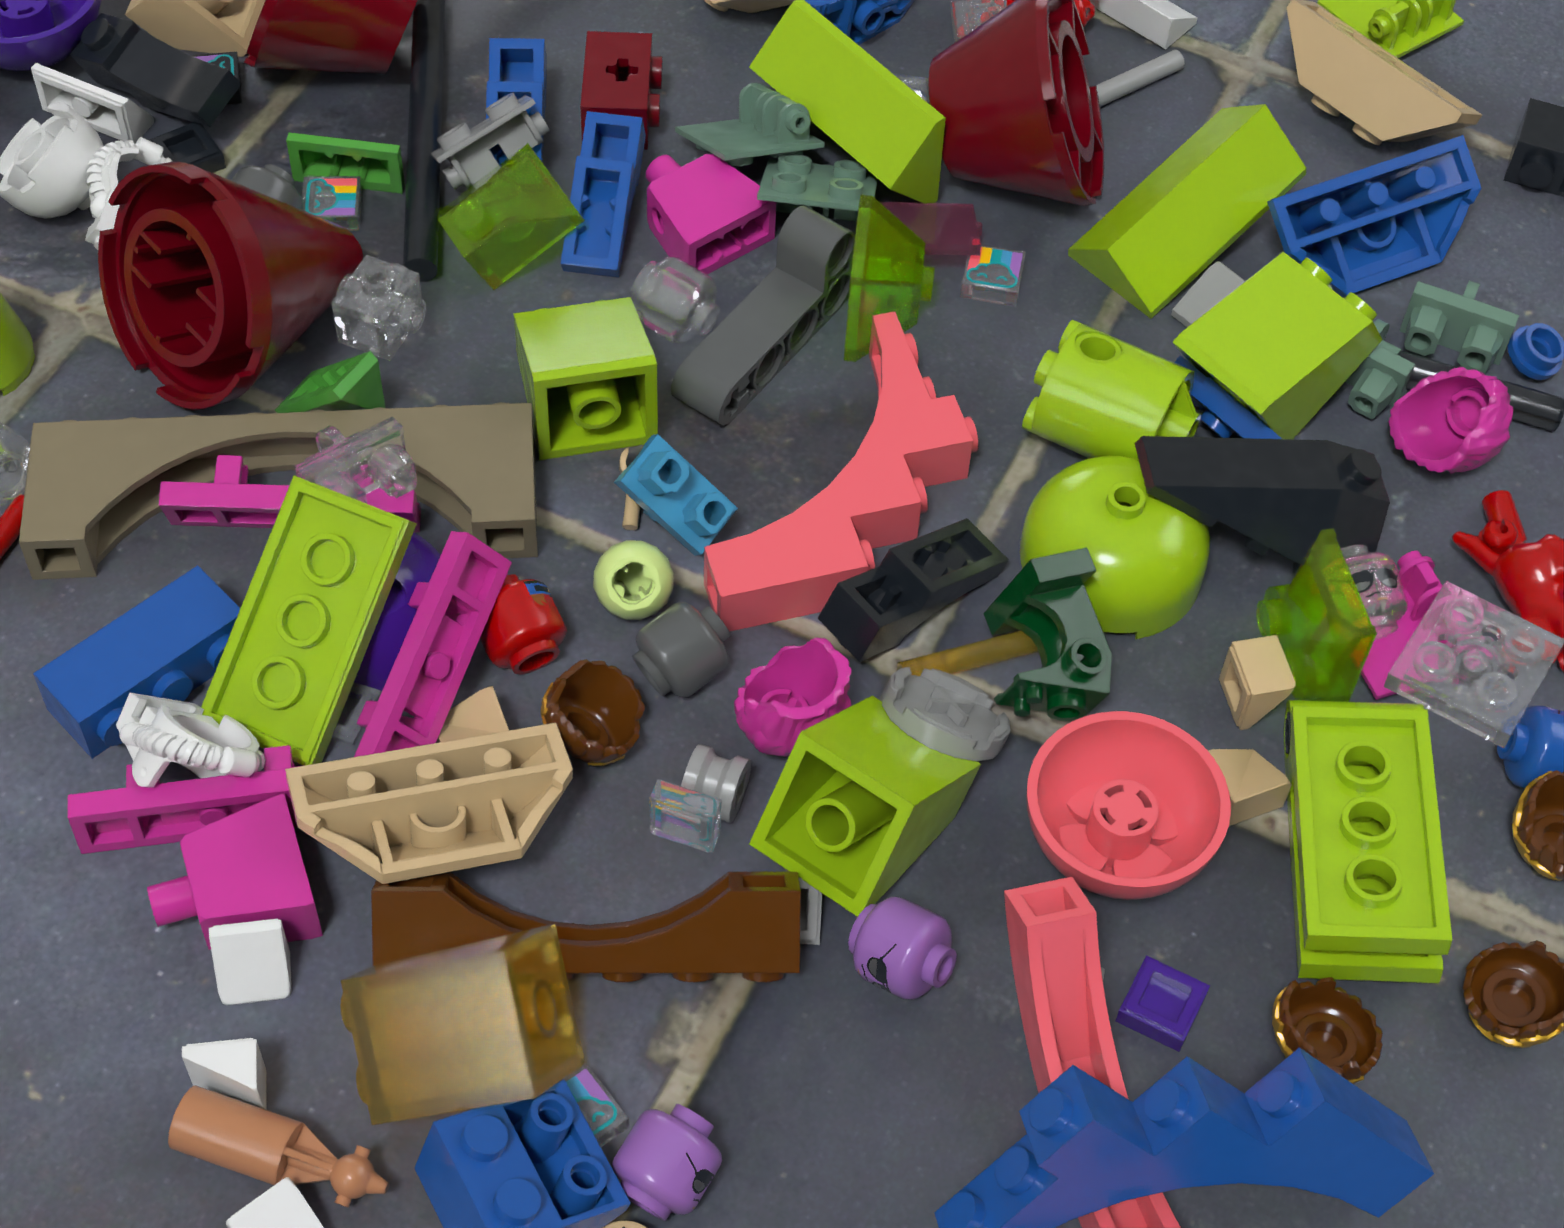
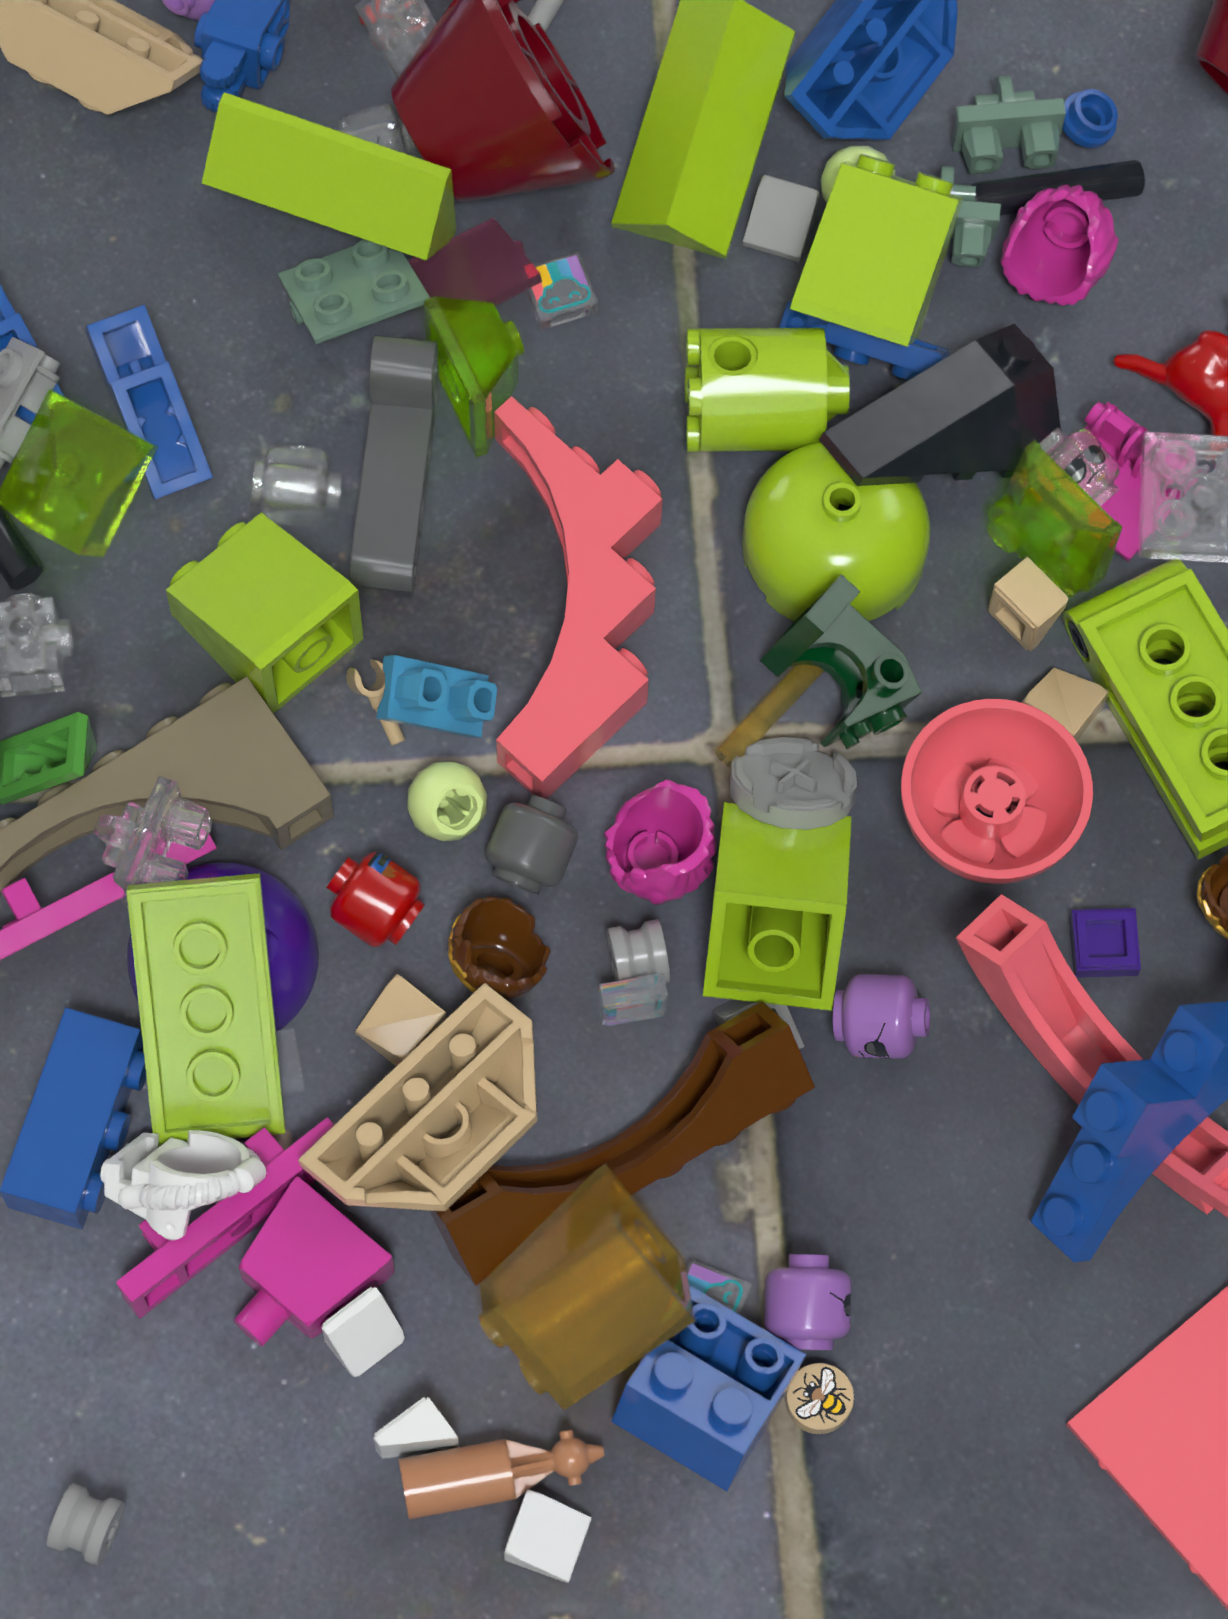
camera: 30 degrees left, 15 degrees up
dark pink hinge [354,531,512,757] -> none
dark red brick [580,31,663,150] -> none
dark pink torso [646,154,776,284] -> none
sand green hinge [675,82,824,166] -> none
black slope [818,518,1009,662] -> none
red arm [1478,490,1527,554] -> none

